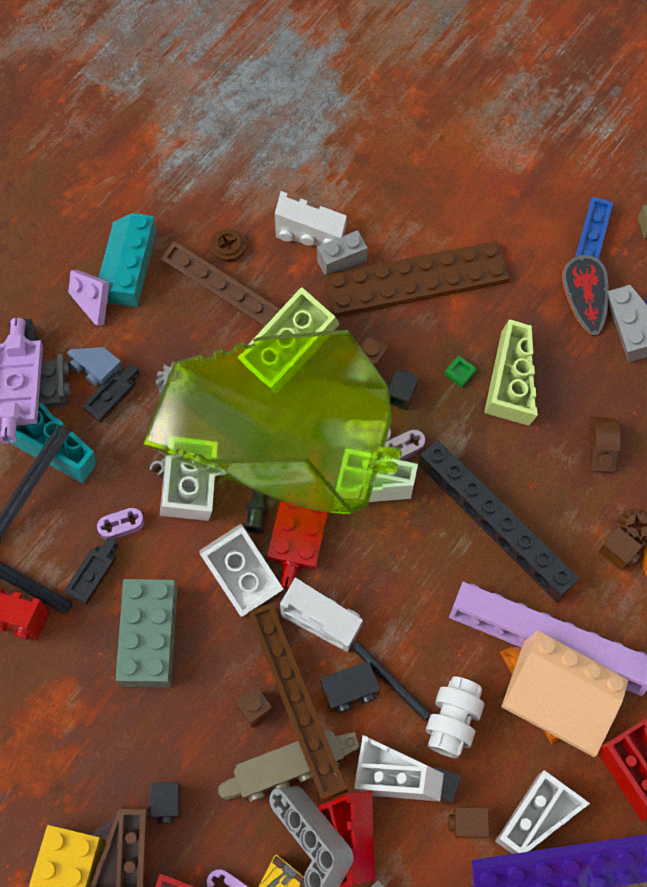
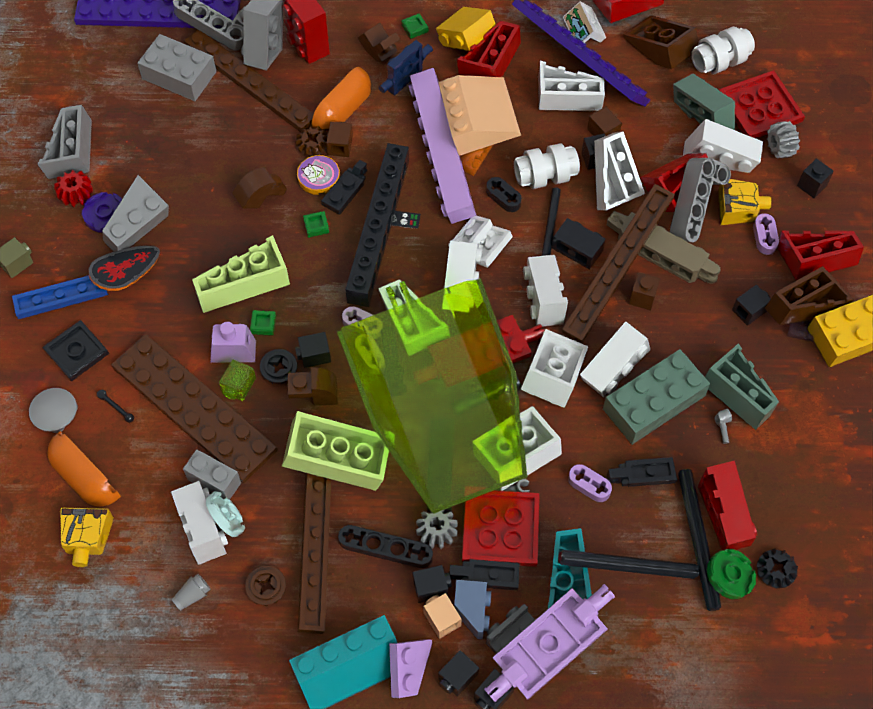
camera: 125 degrees left, 5 degrees down
none -> light grey dish [29,388,78,433]
none -> black tile [43,320,109,381]
none -> orange brick [47,431,121,507]
none -> yellow torso [61,508,114,567]
none -> black hinge [97,390,134,423]
none -> light grey cone [171,574,211,611]
none -> light aqua tile [206,491,245,537]
none -> lavender torso [211,322,256,363]
none -> clear neon green brick [219,359,256,401]
none -> black gear [260,349,297,384]
none -> tile [297,155,340,195]
none -> green tile [303,211,329,238]
none -> black hinge [321,160,368,215]
none -> black beam [338,525,433,568]
none -> black sticker [392,211,421,229]
none -> black brick [413,565,452,603]
none -> light nougat brick [424,593,462,639]
none -> black brick [438,650,479,697]
none -> white wedge [442,240,482,312]
none -> white slope [449,216,513,268]
none -> red plate [462,489,540,567]
none -> black beam [486,177,522,212]
none -> white wedge [580,322,651,397]
none -> sand green wedge [705,343,779,430]
none -> light grey hand [715,409,732,444]

